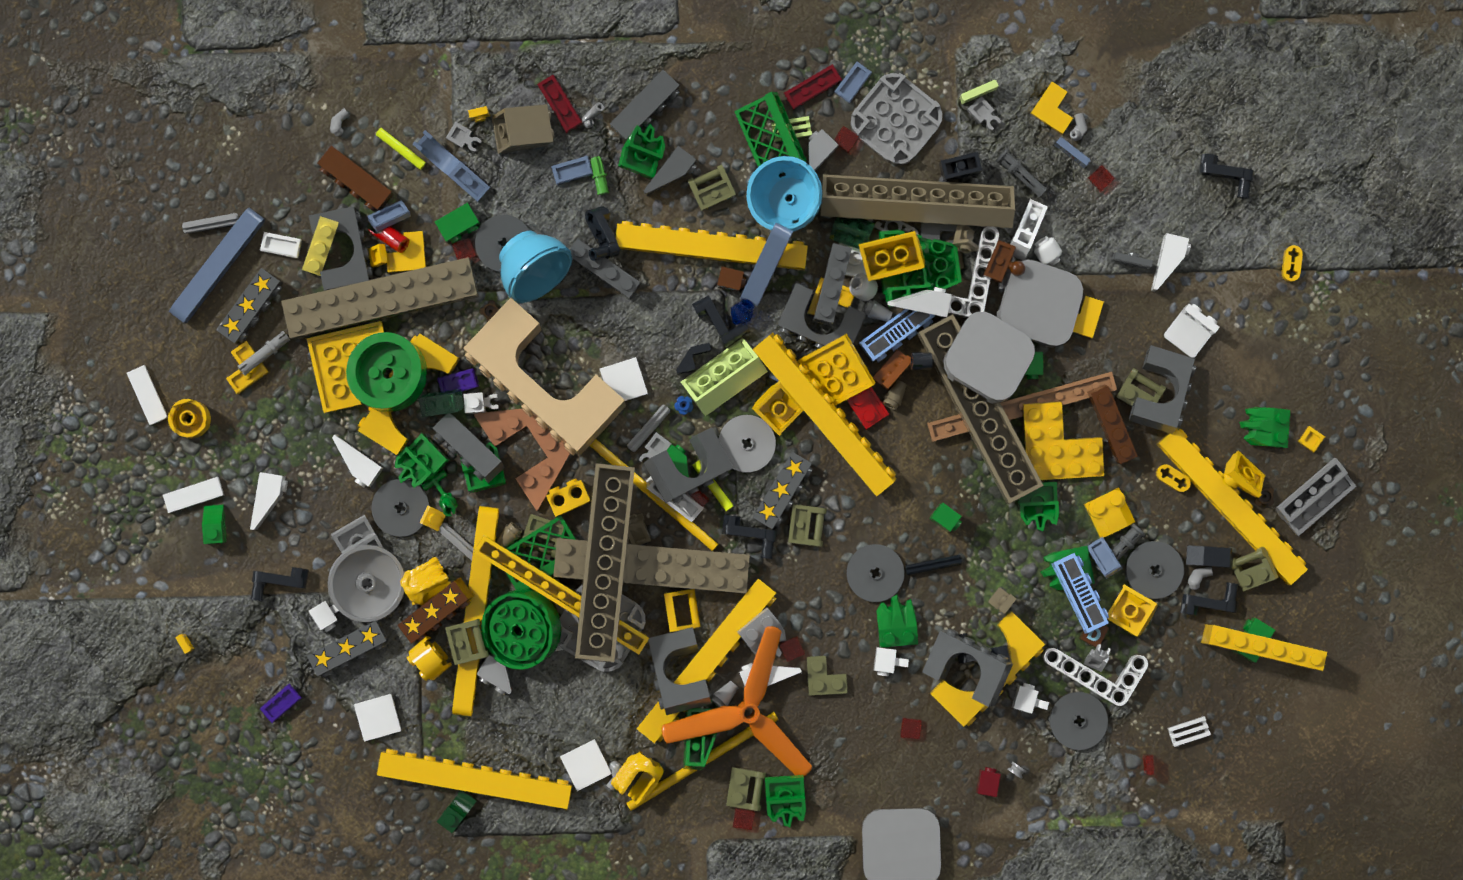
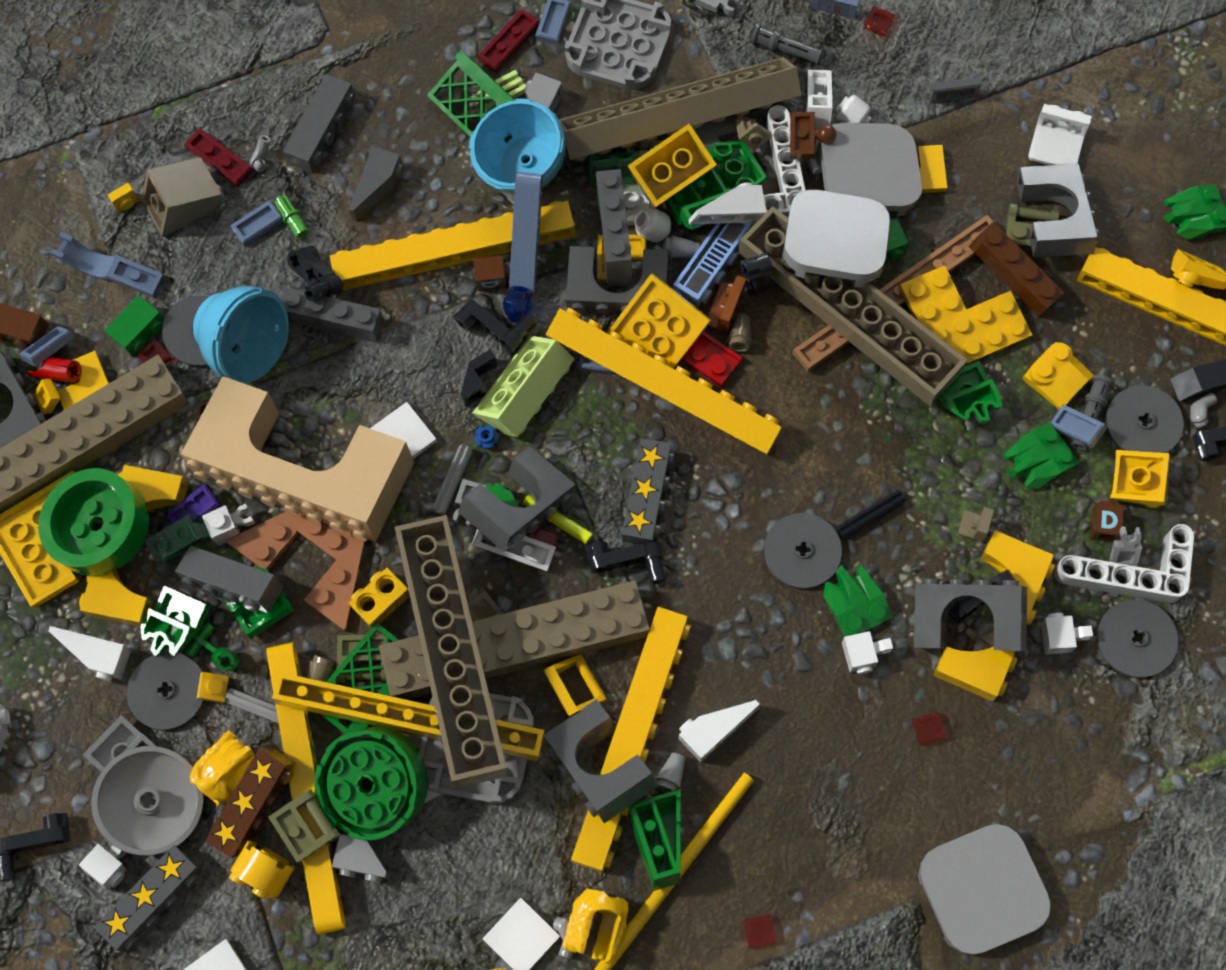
camera: 15 degrees left, 15 degrees down
neon yellow piece [376,128,426,170] -> none
light grey plate [446,122,482,153] -> none
yellow piece [590,439,718,551] -> none
green plate [618,124,665,179] -> none
orange piece [662,626,812,777] -> none
olive plate [687,164,736,211] -> none
light grey piece [719,415,776,472] -> none
olive plate [726,767,766,811] -> none
light grey plate [737,607,786,657] -> none
yellow slope [752,382,804,436] -> none
green plate [765,775,806,828] -> none
clear red tile [779,637,805,662] -> none
olive plate [788,504,827,547] -> none
olive plate [807,656,847,695] -> none
clear red tile [834,126,859,153] -> none
green brick [929,503,962,533] -> none
black brick [939,152,982,182] -> none
dark red brick [976,767,1001,797] -> none
light grey bush [1007,761,1027,779] -> none
brick [1051,553,1109,634] -> none
white slope [1151,233,1191,292] -> none
yellow beam [1156,464,1191,492] -> none
yellow beam [1282,245,1303,282] -> none

